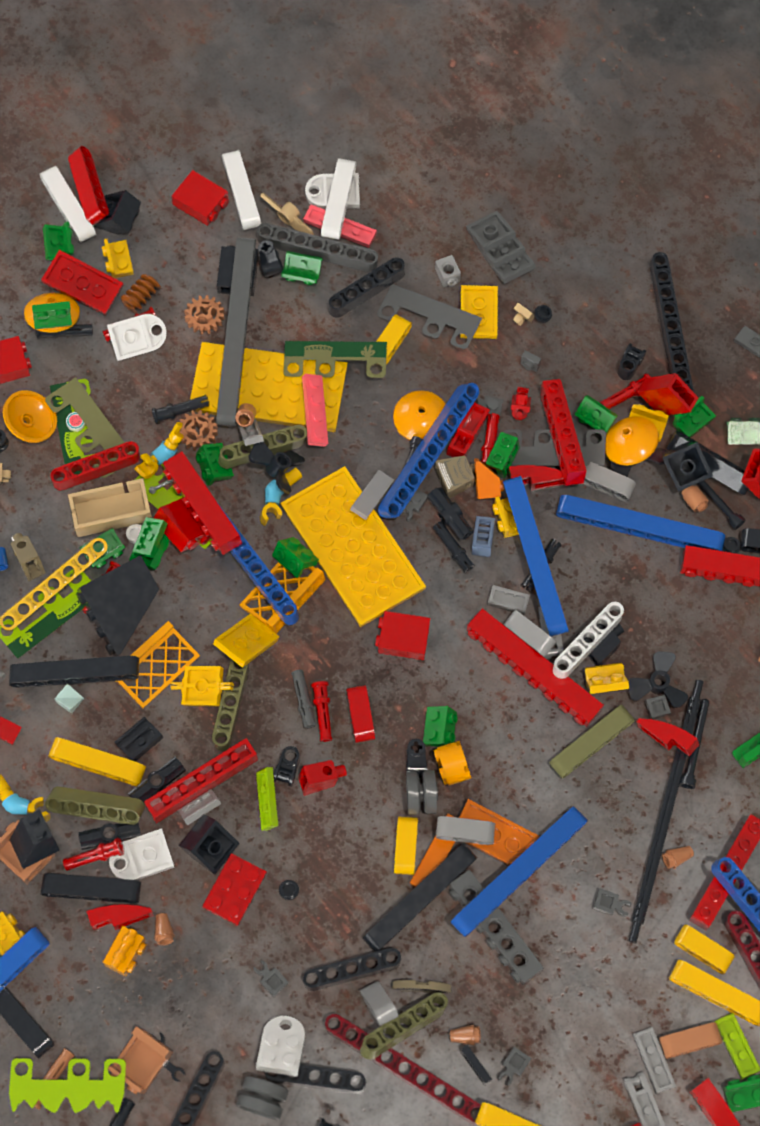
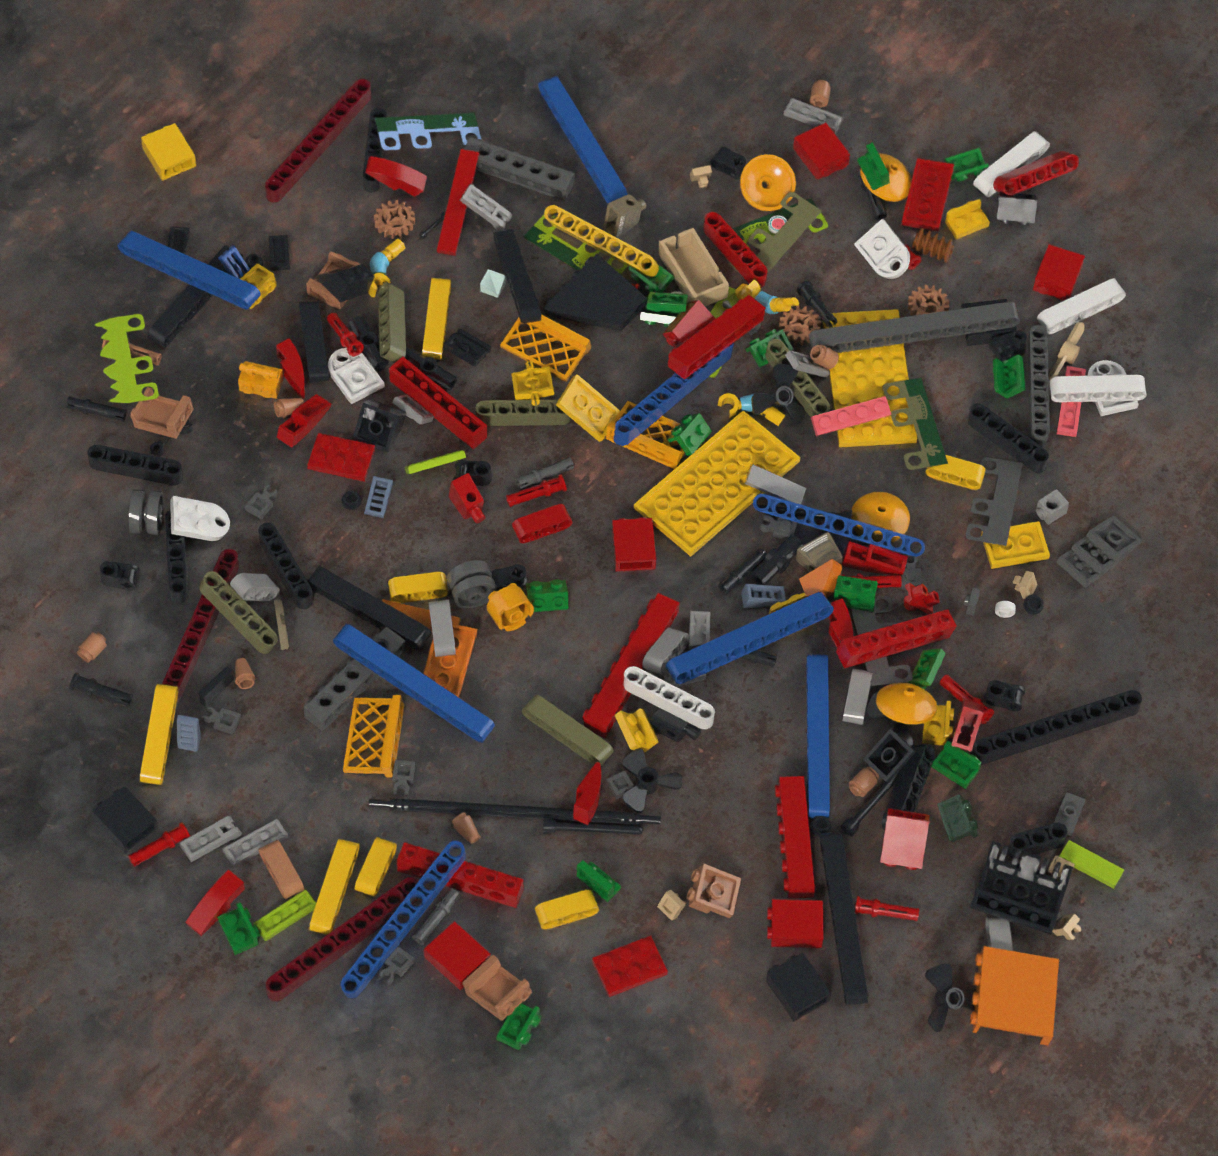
camera: 75 degrees right, 10 degrees down
none -> sand blue slope [177,715,201,751]
none -> red slope [276,394,332,448]
none -> light orange fence [343,695,405,777]
none -> sand blue slope [364,476,393,518]
none -> white tile [995,601,1016,618]

